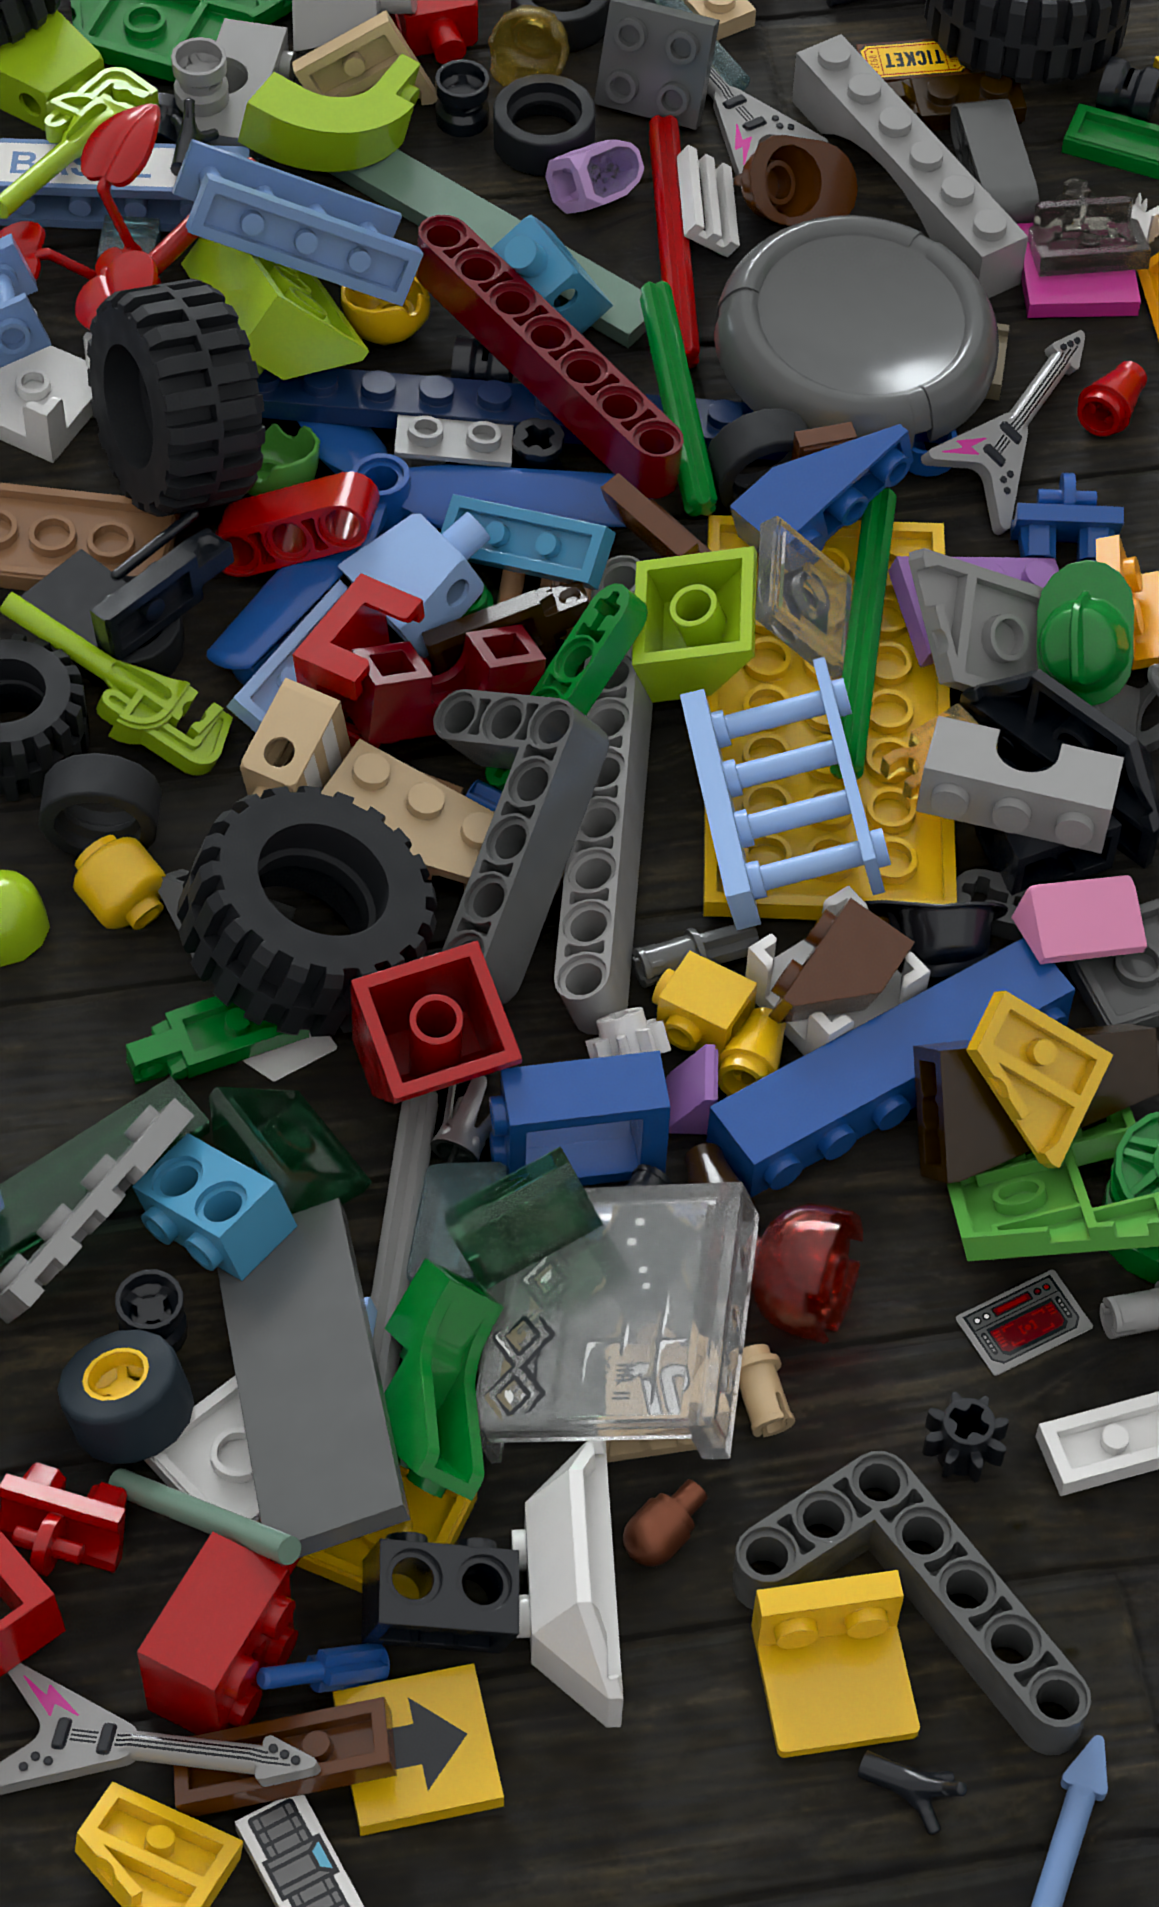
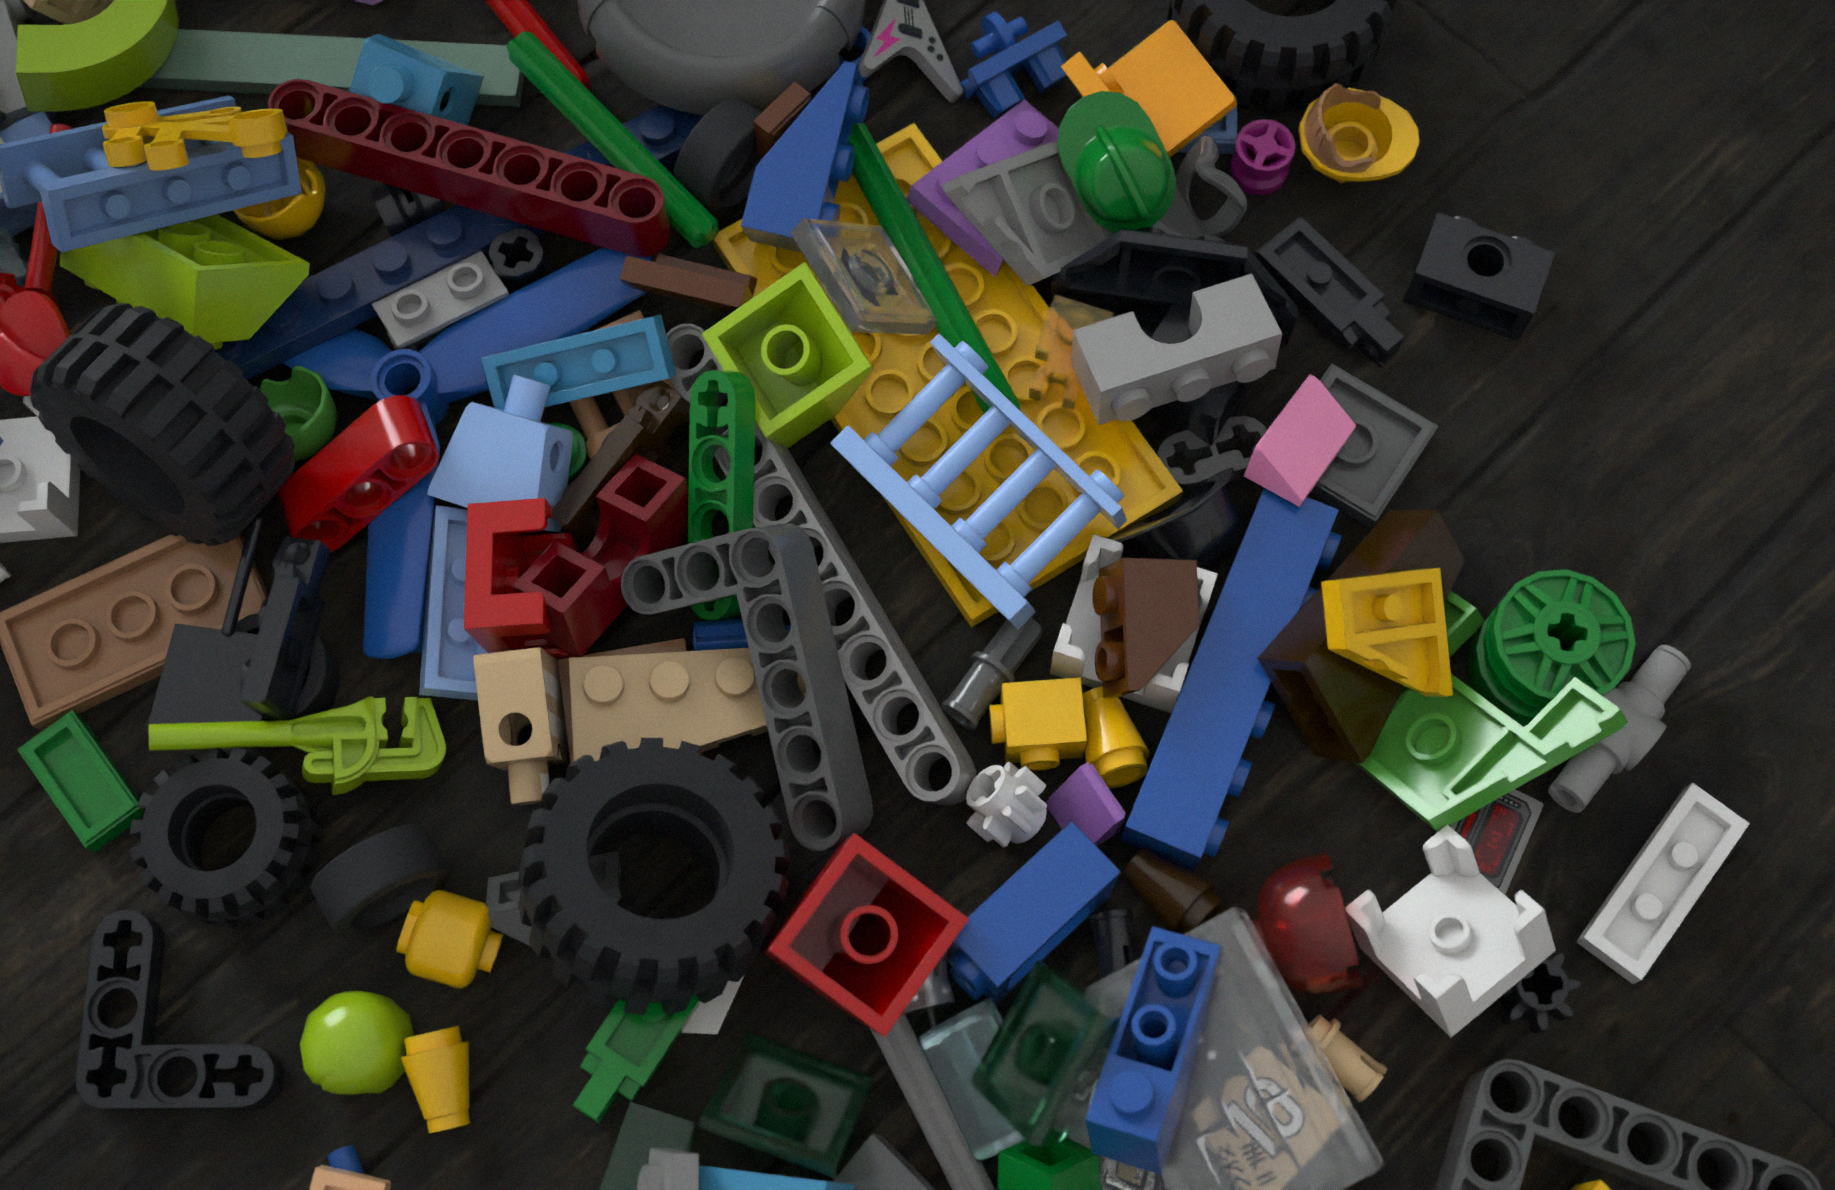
camera: 30 degrees left, 15 degrees up
none -> yellow plant [101,102,287,171]
none -> yellow cone [400,1026,470,1133]
none -> blue slope [1085,927,1221,1175]
none -> white panel [1344,824,1556,1037]

